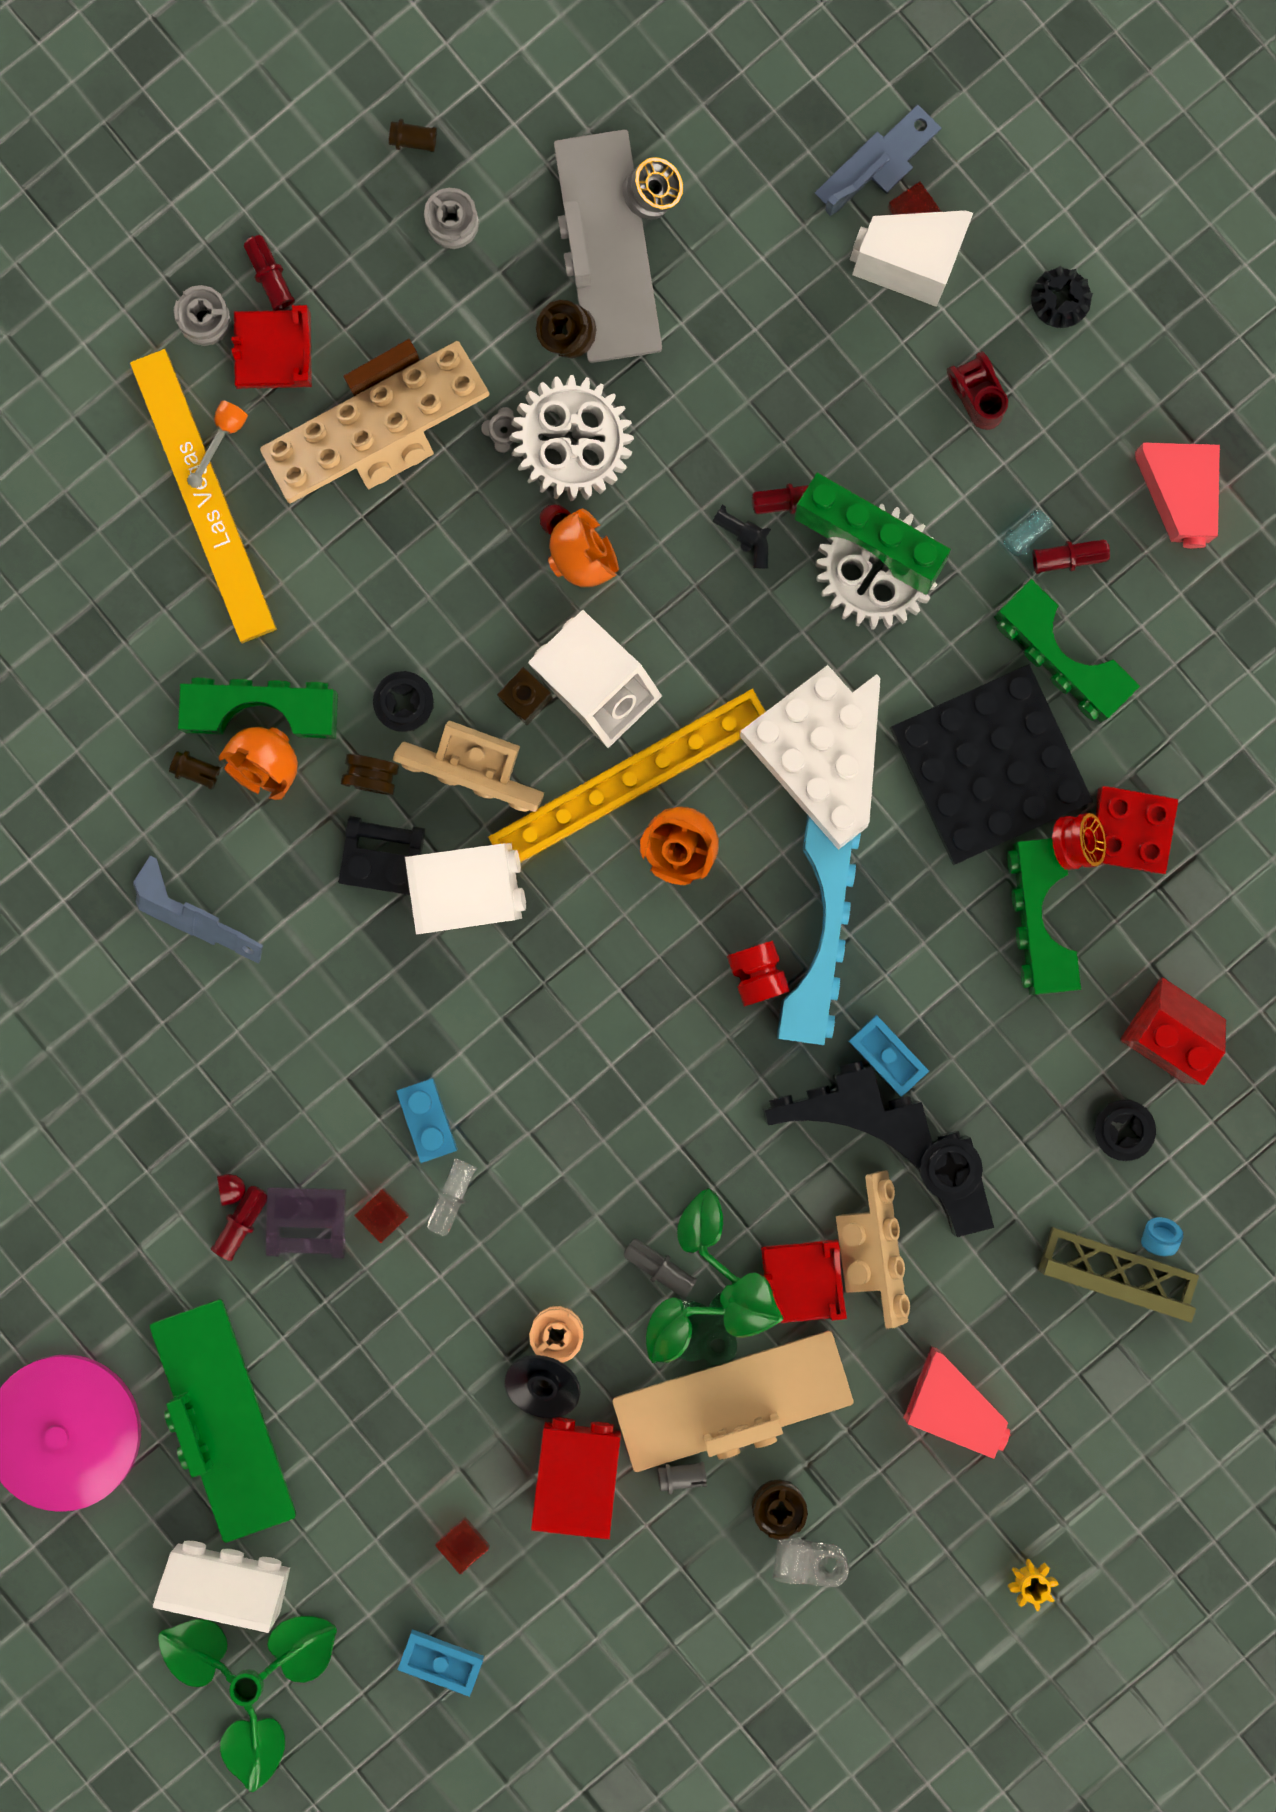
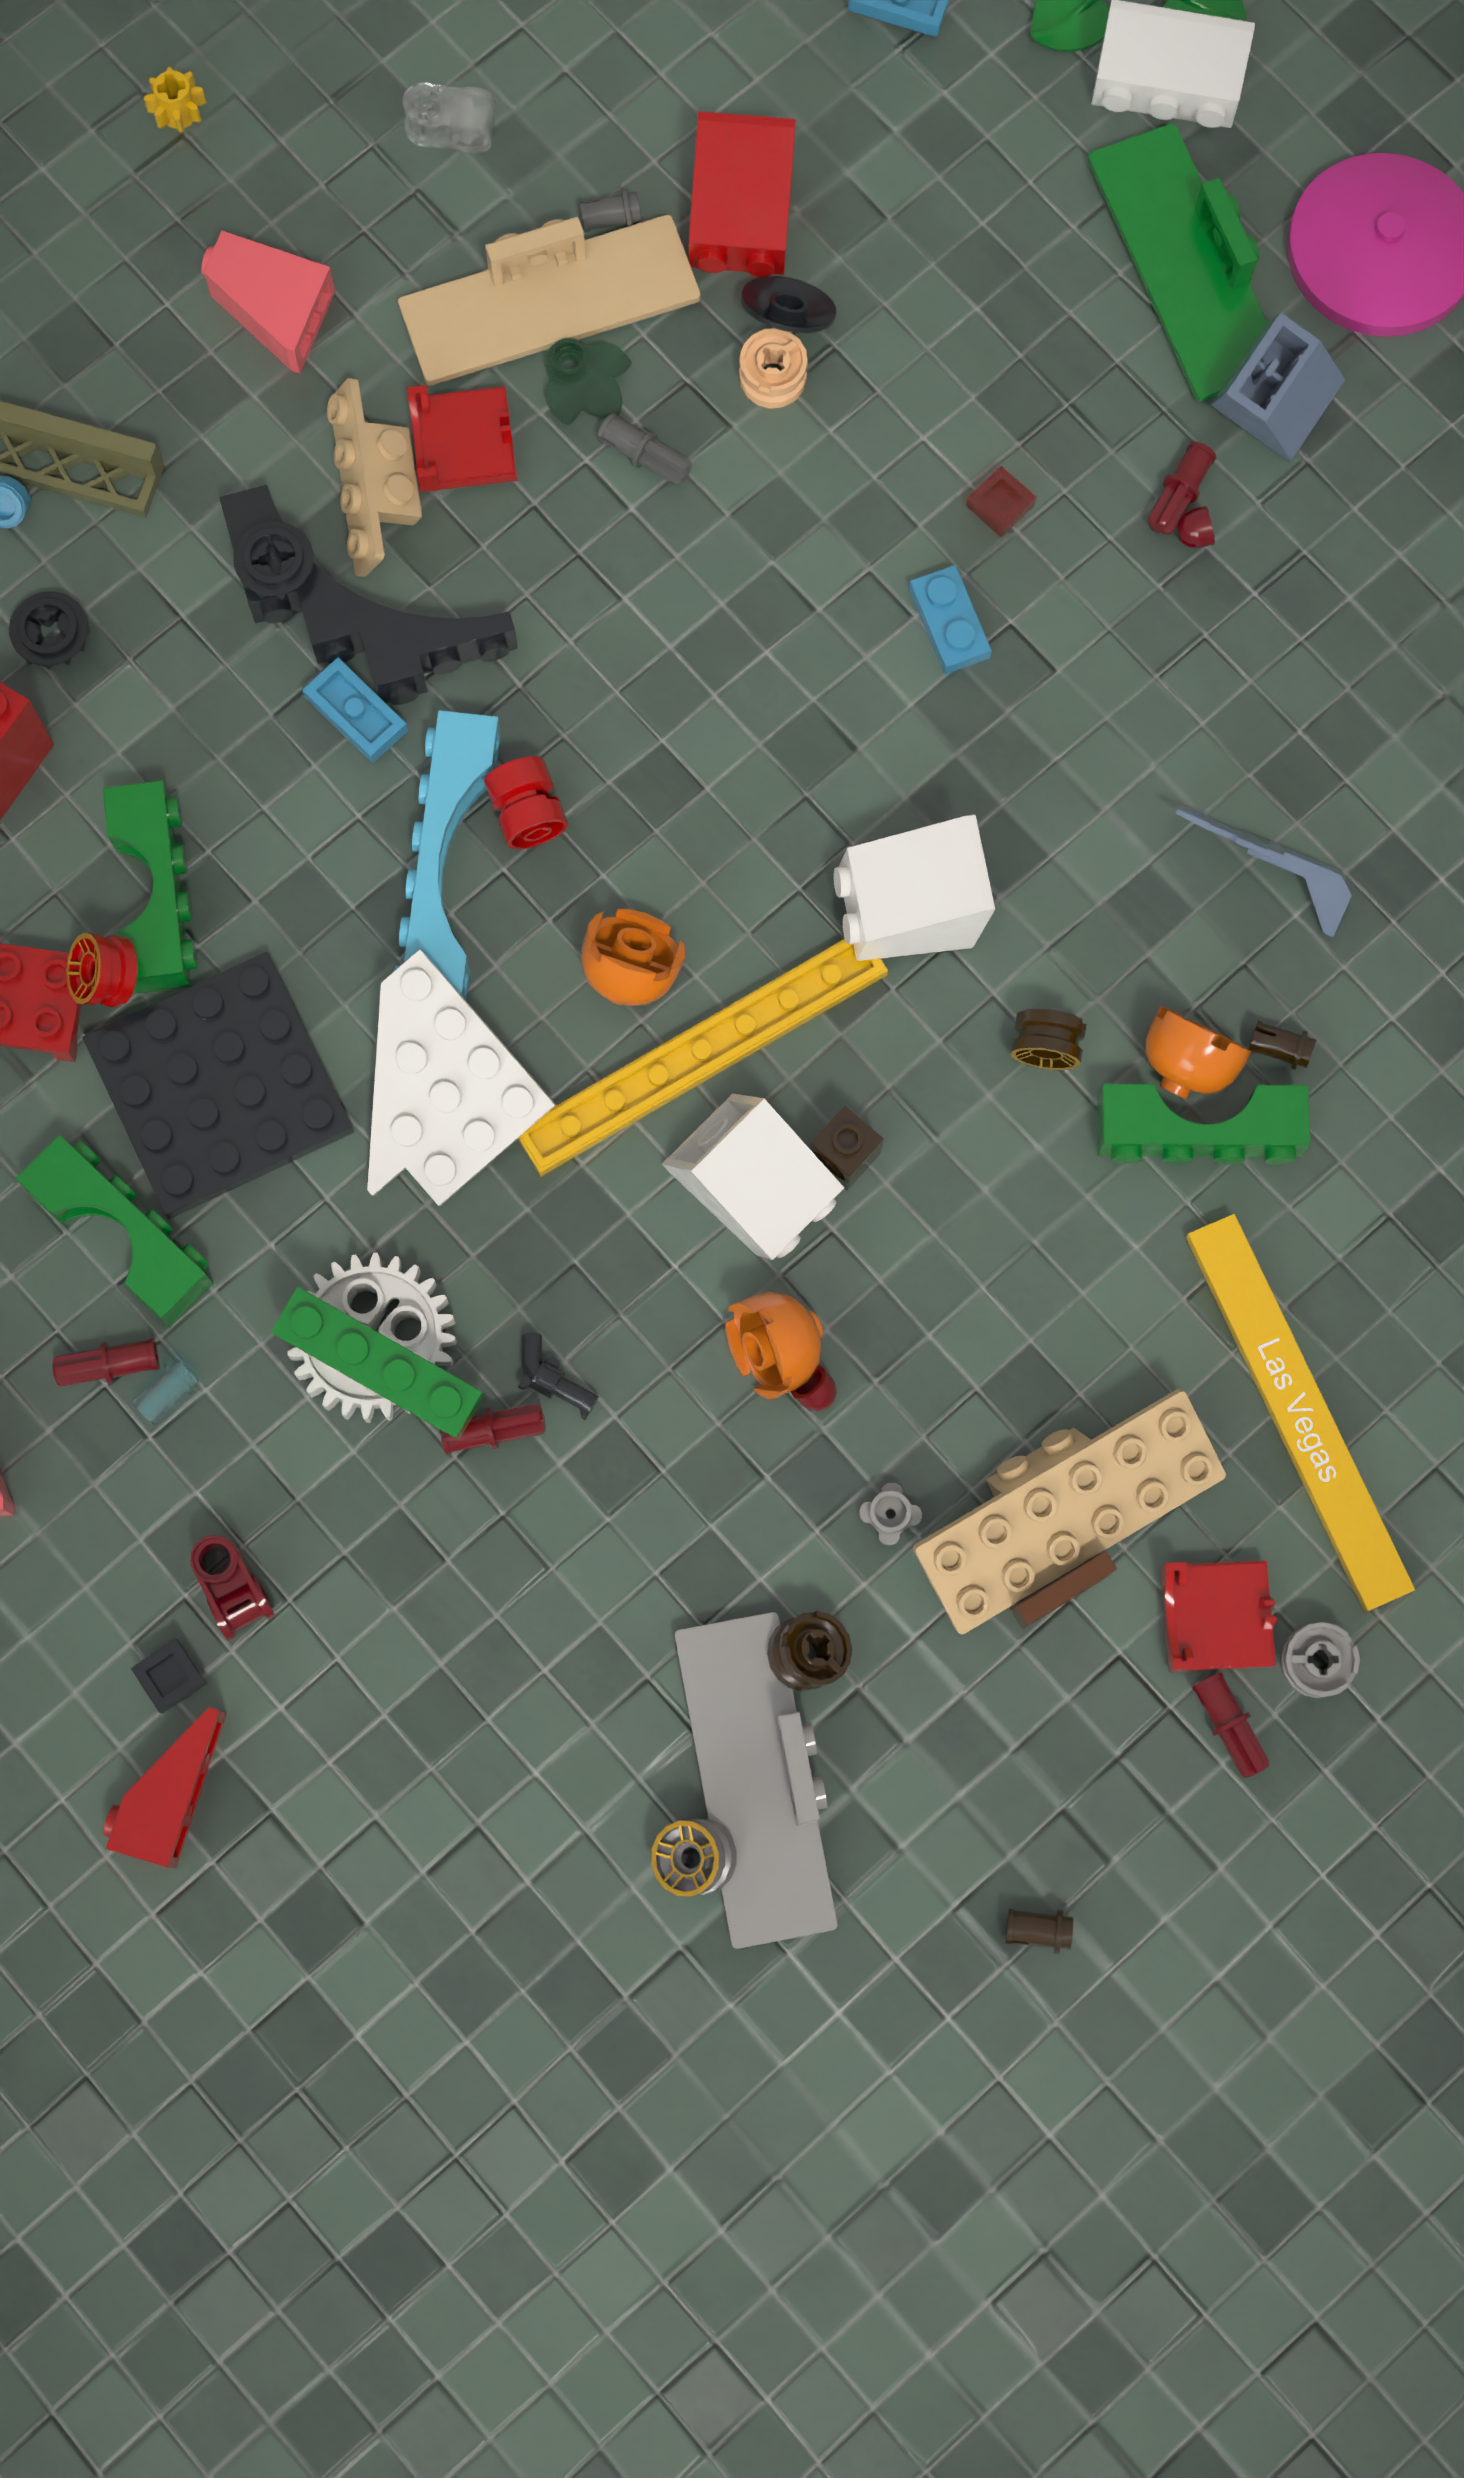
camera: 175 degrees right, 10 degrees down
hinge [187,401,248,488] -> none
clear purple plate [266,1187,346,1258] -> none
black plate [338,816,425,895] -> none
black gear [373,671,434,732] -> none
tan bracket [393,720,545,812] -> none
light grey wheel [424,187,479,249] -> none
clear axle [427,1158,477,1236] -> none
clear red plate [435,1517,490,1574] -> none
white gear [509,375,634,501] -> none
green plant [646,1188,784,1364] -> none
dark brown wheel [752,1479,808,1540] -> none
sand blue piece [815,105,941,216] -> none
white slope [850,210,973,307] -> none
clear red plate [888,181,942,215] -> none
black gear [1031,266,1093,328] -> none
none -> red slope [103,1707,227,1869]
none -> black plate [131,1638,207,1714]
none -> sand blue slope [1211,312,1345,462]

